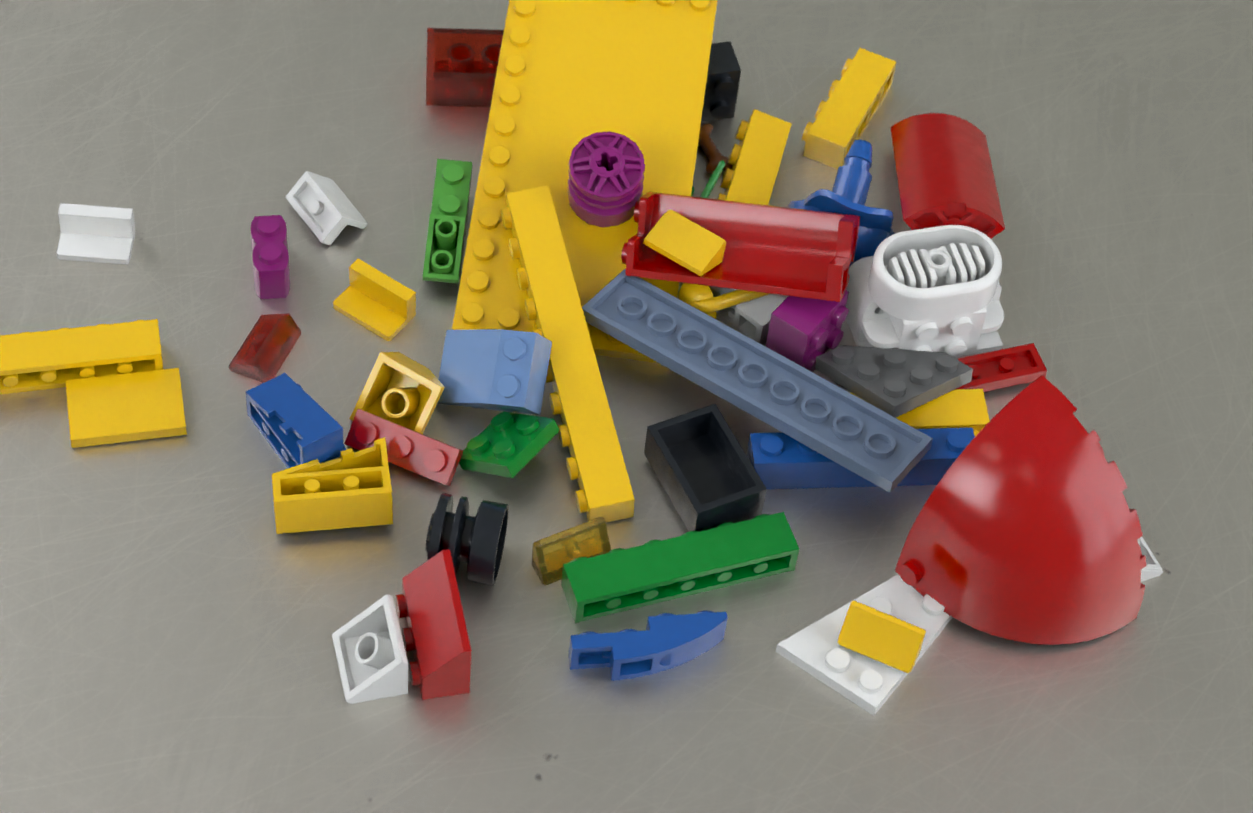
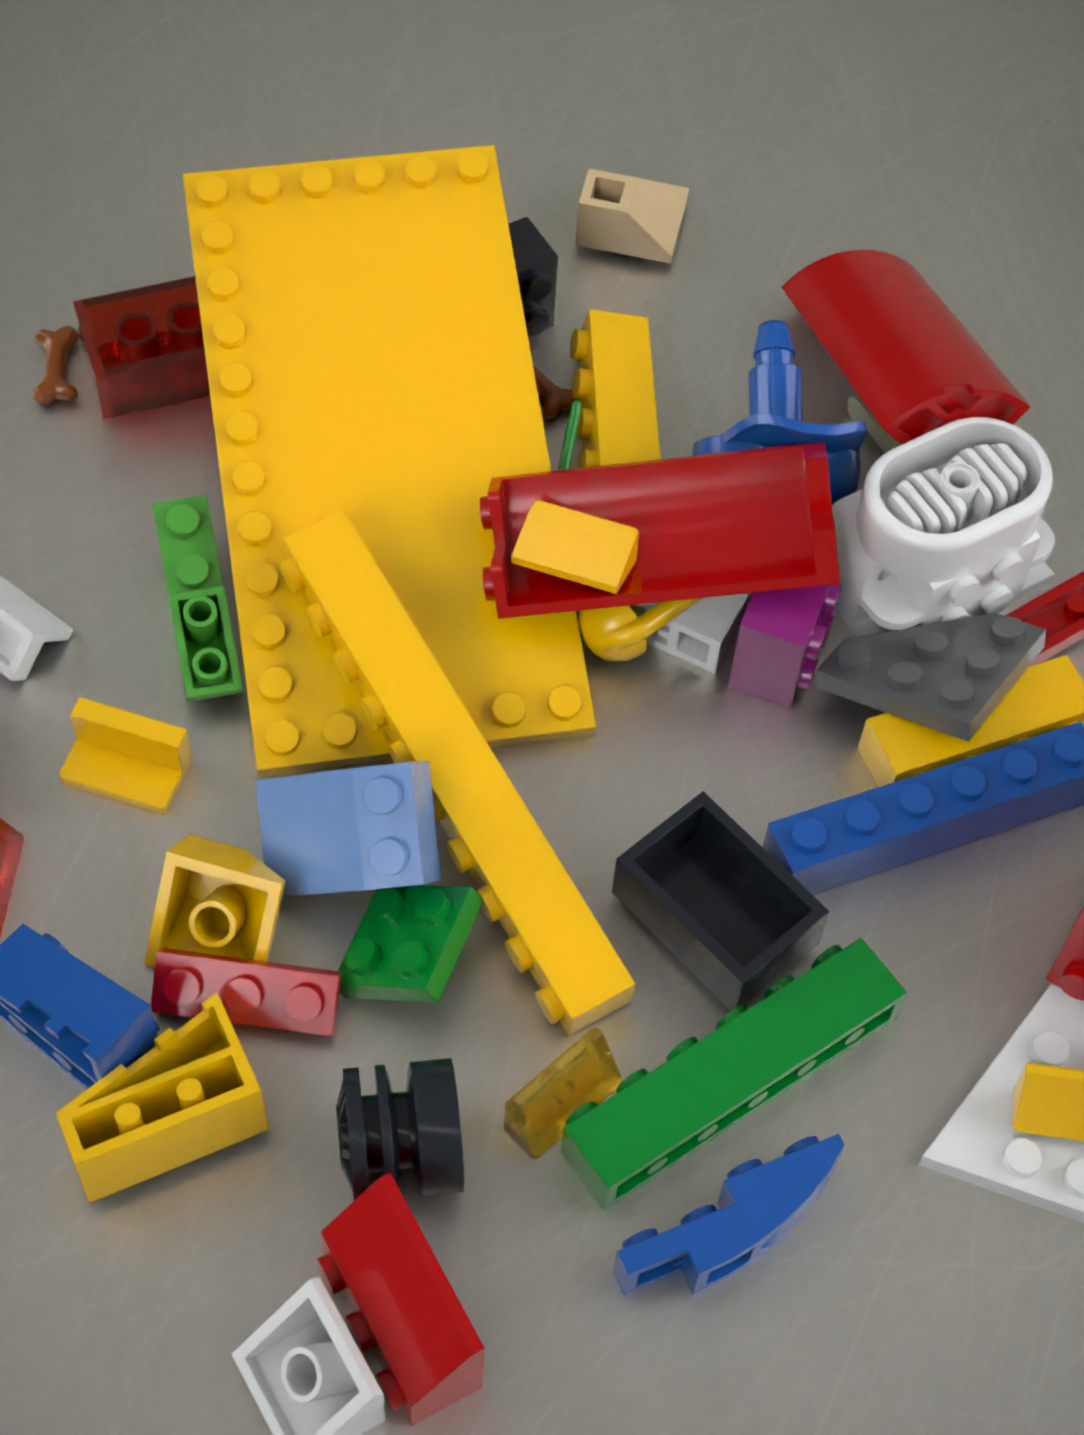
camera: 15 degrees left, 5 degrees up
magenta wheel [568,131,645,227] -> none
sand blue plate [582,269,933,493] -> none
yellow brick [802,48,896,170] -> none
none -> dark orange piece [32,325,79,406]
none -> tan slope [575,168,689,264]

